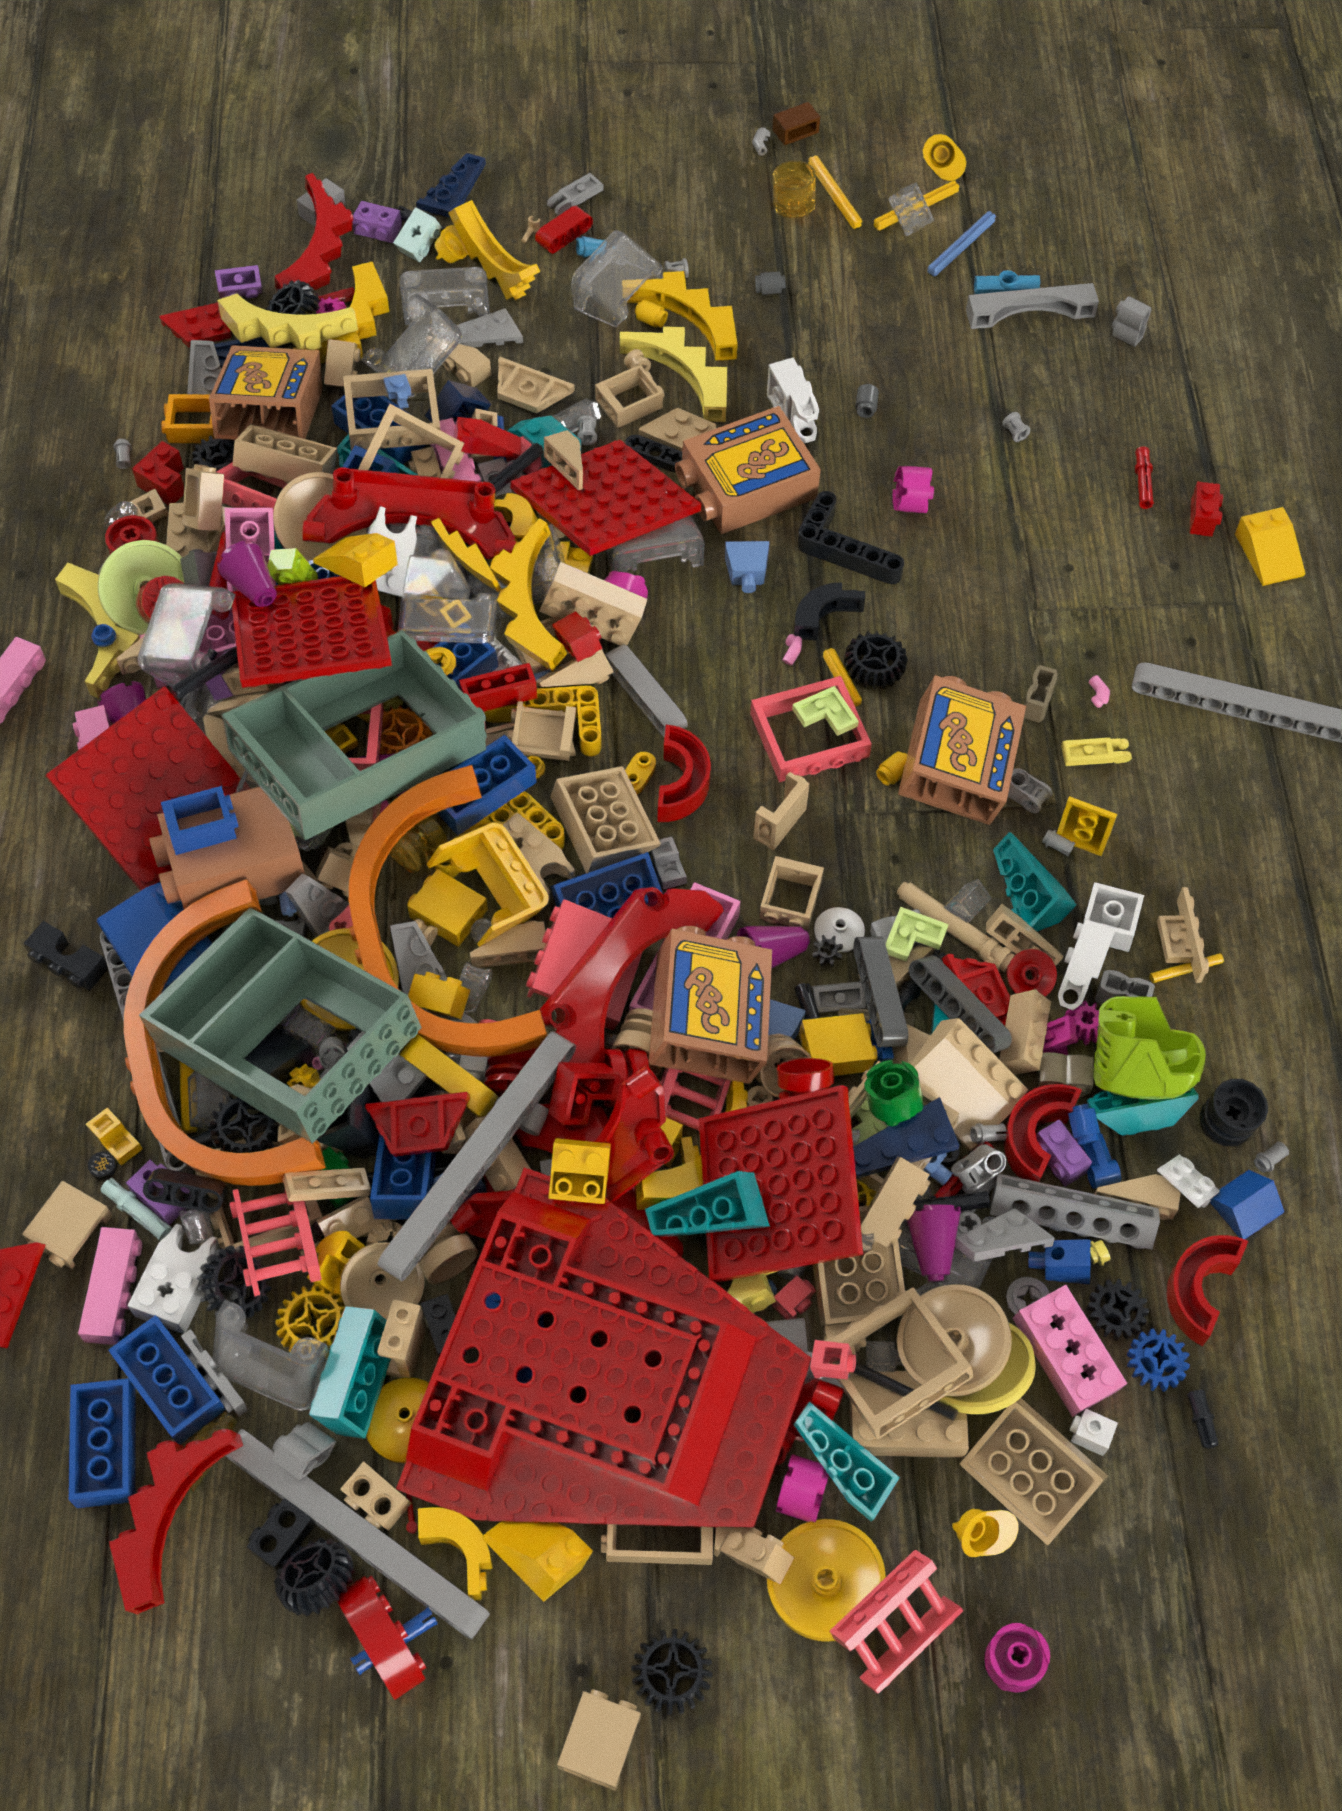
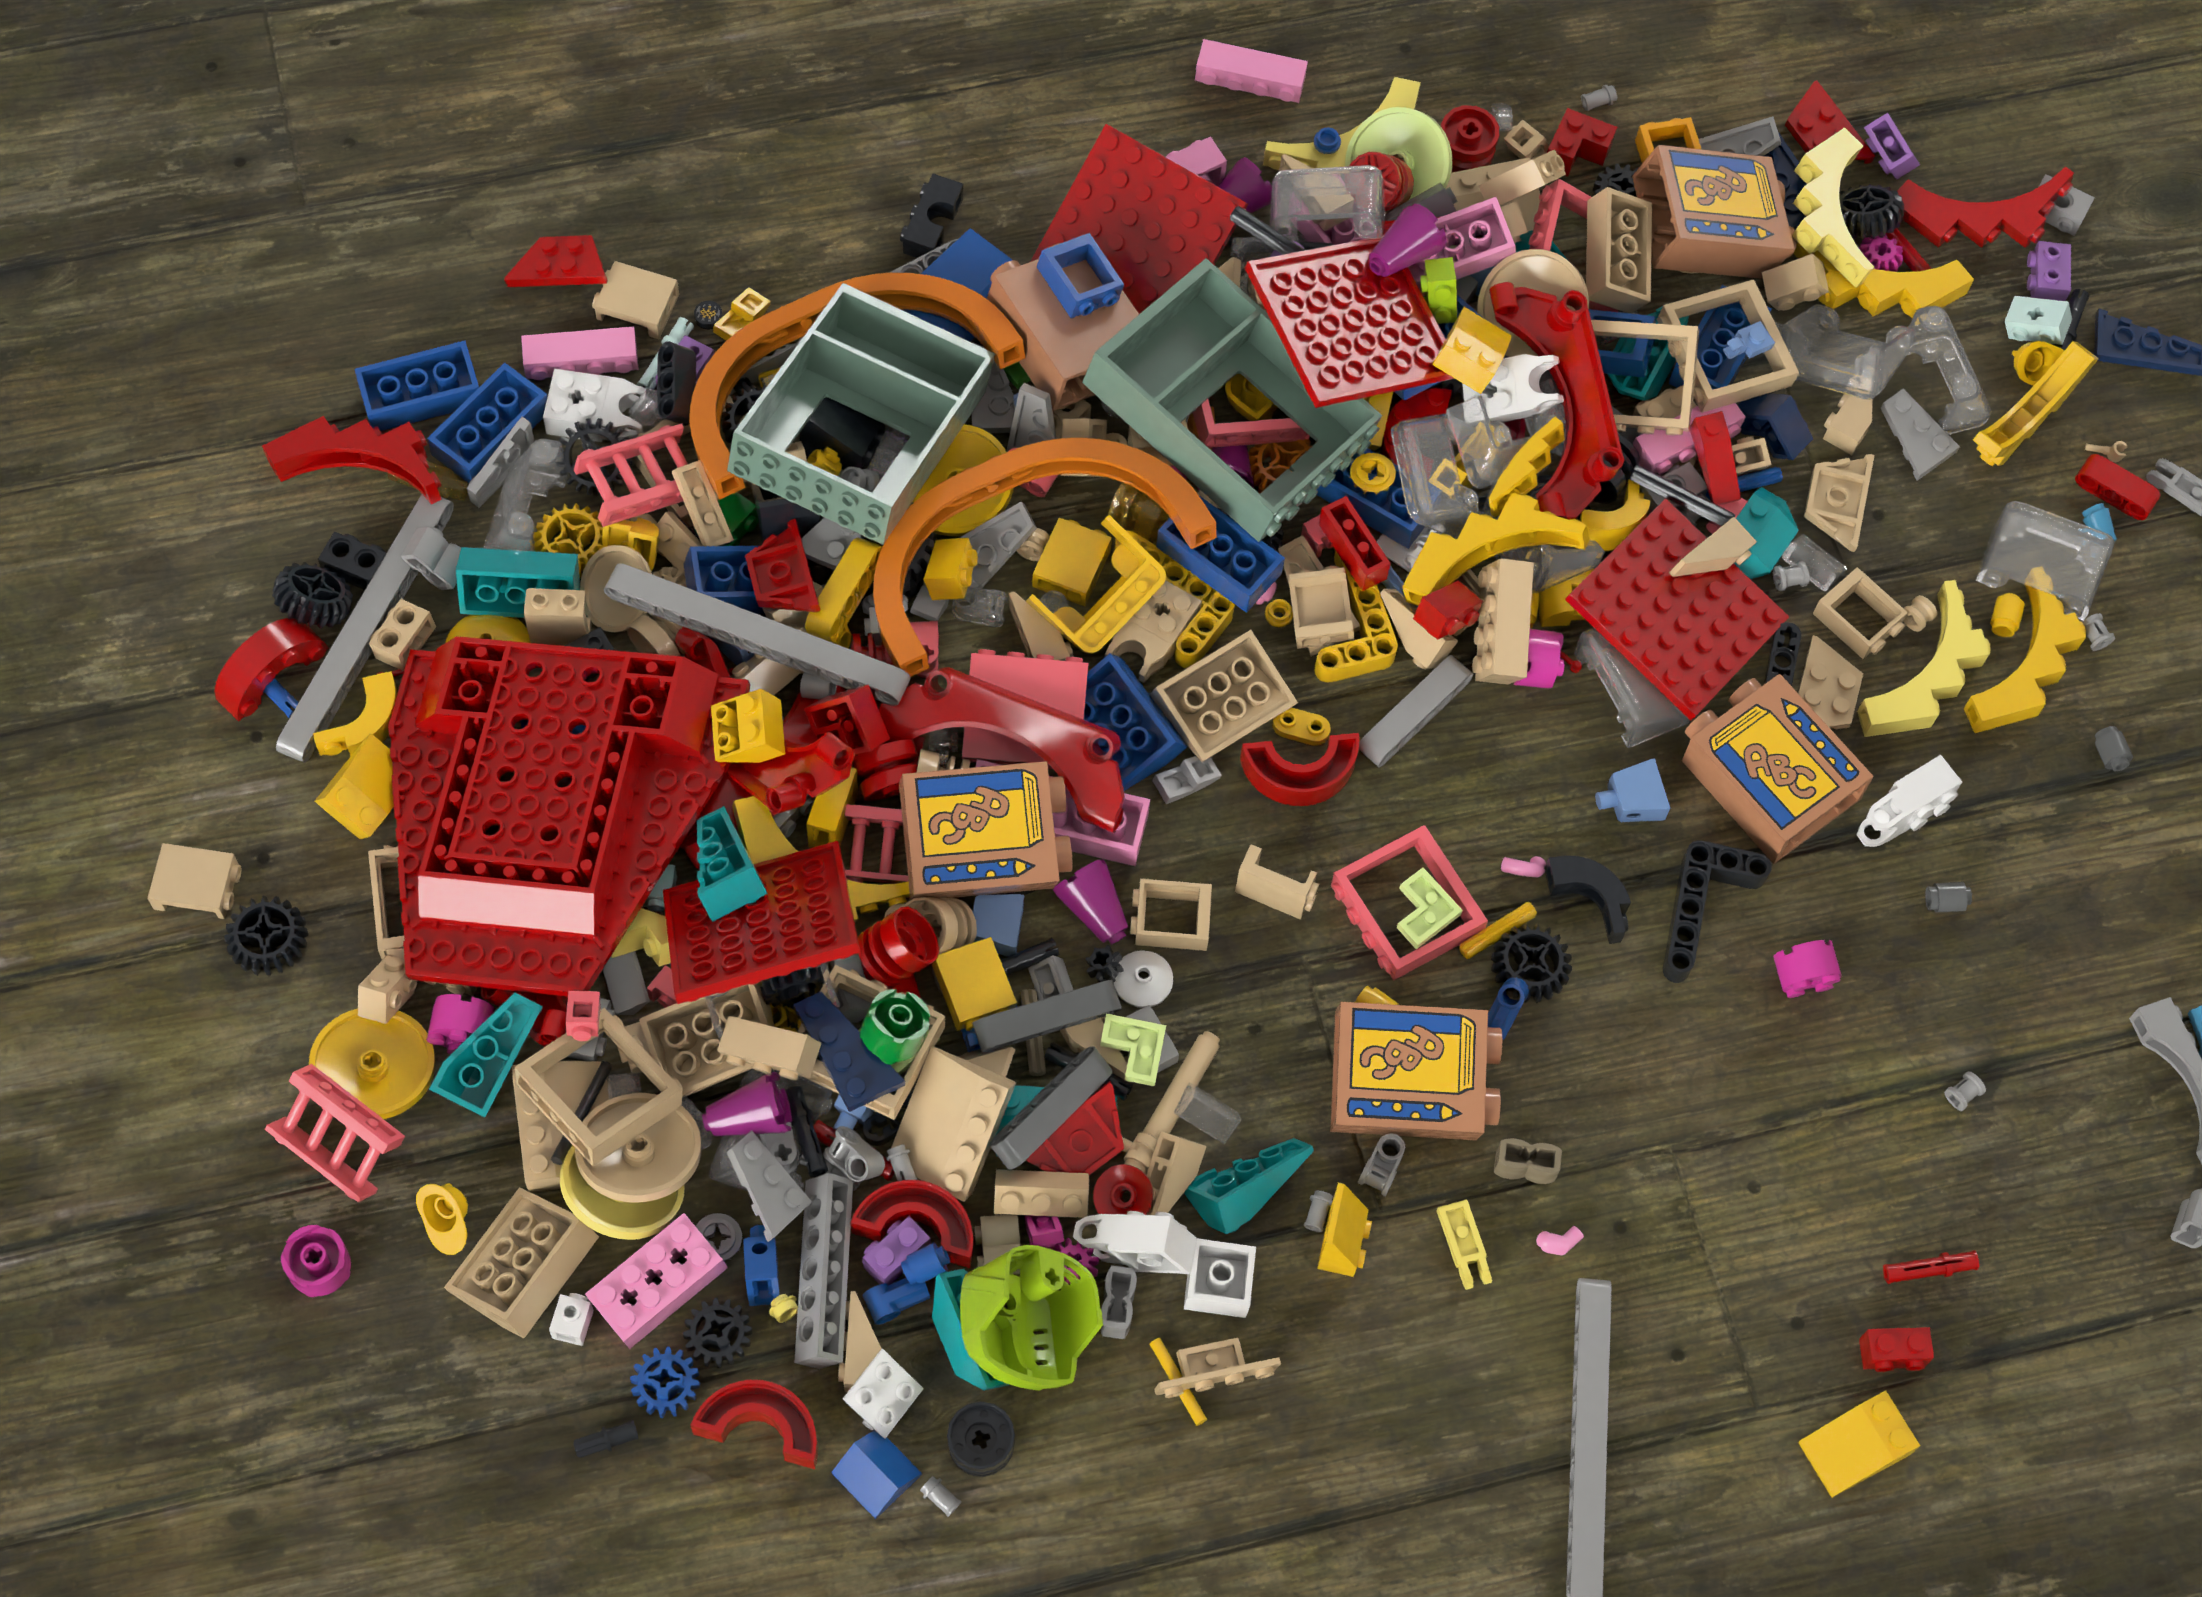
camera: 75 degrees right, 5 degrees up
none -> blue piece [1488,977,1529,1040]

